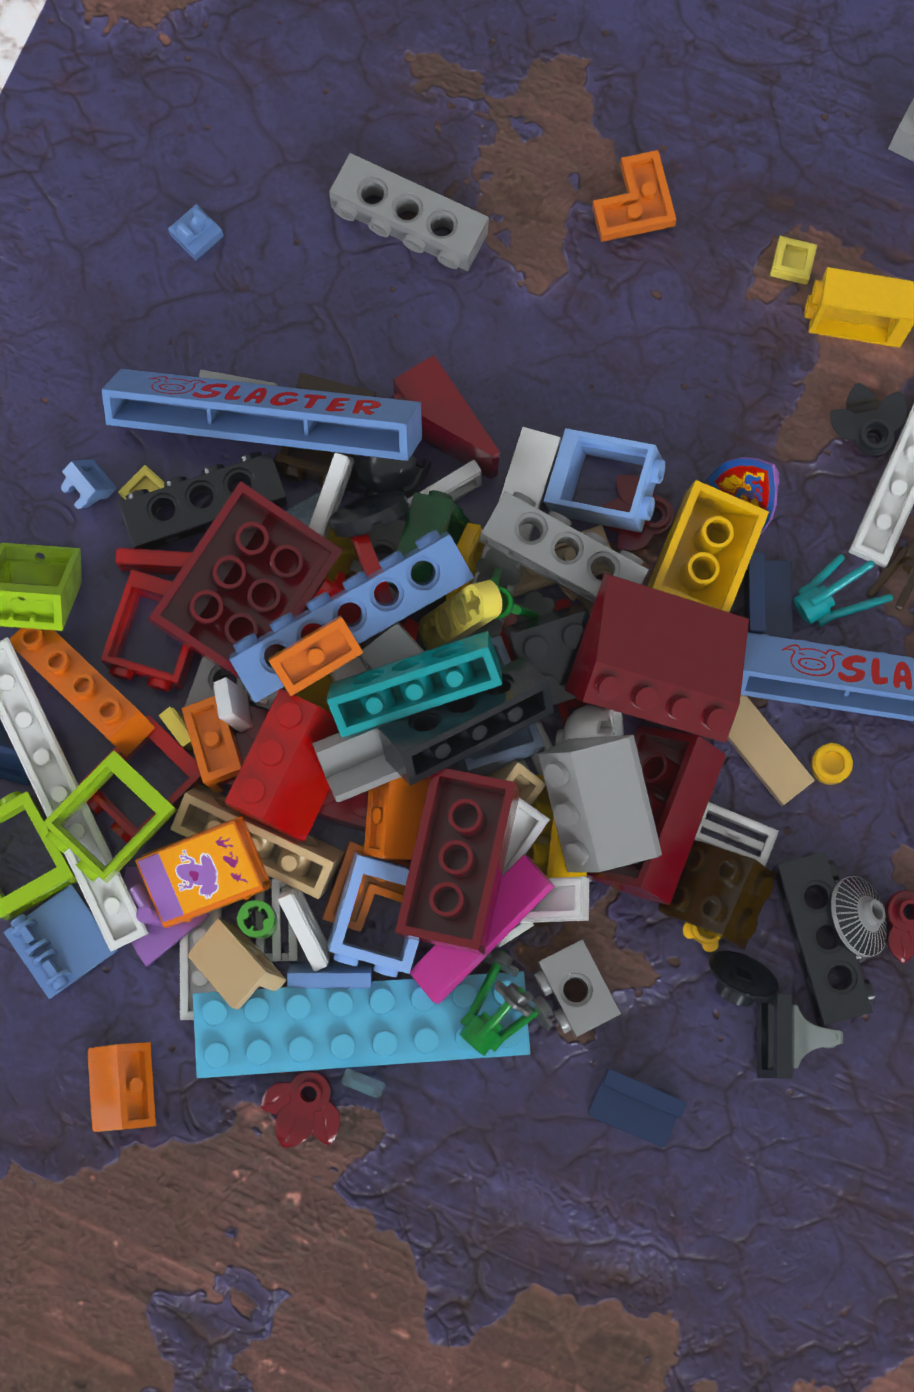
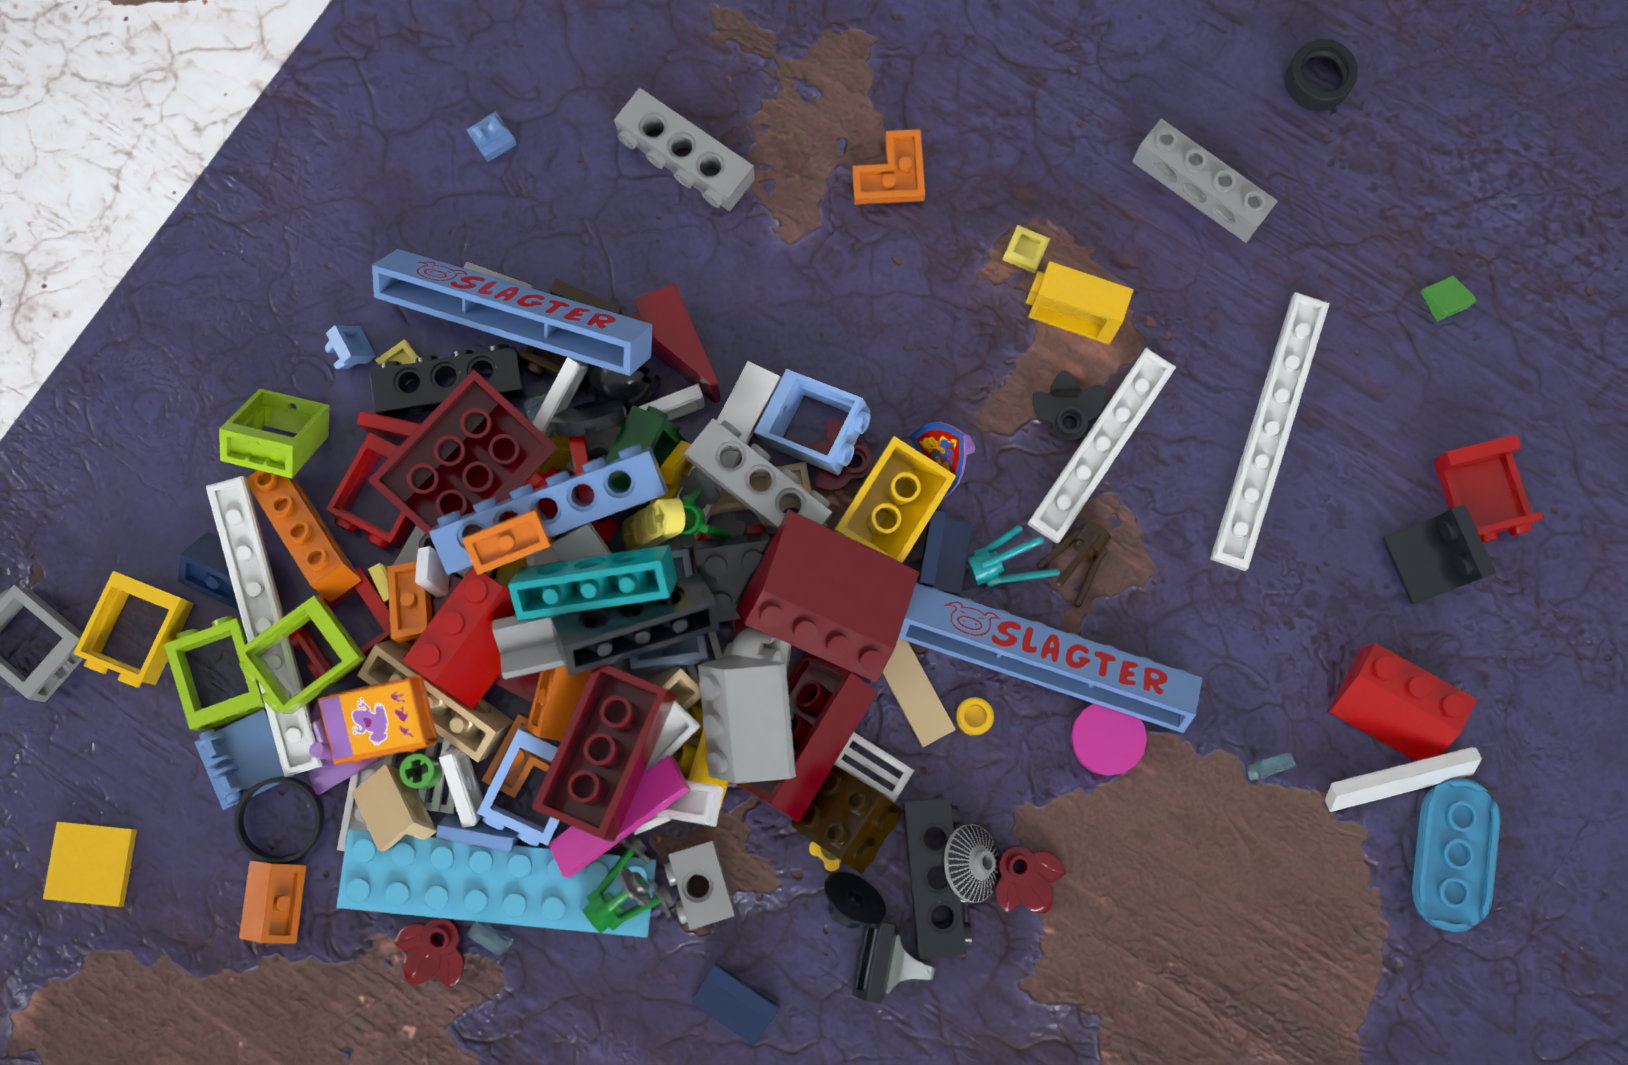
camera: 10 degrees right, 0 degrees up
none -> black tyre [234,776,325,863]

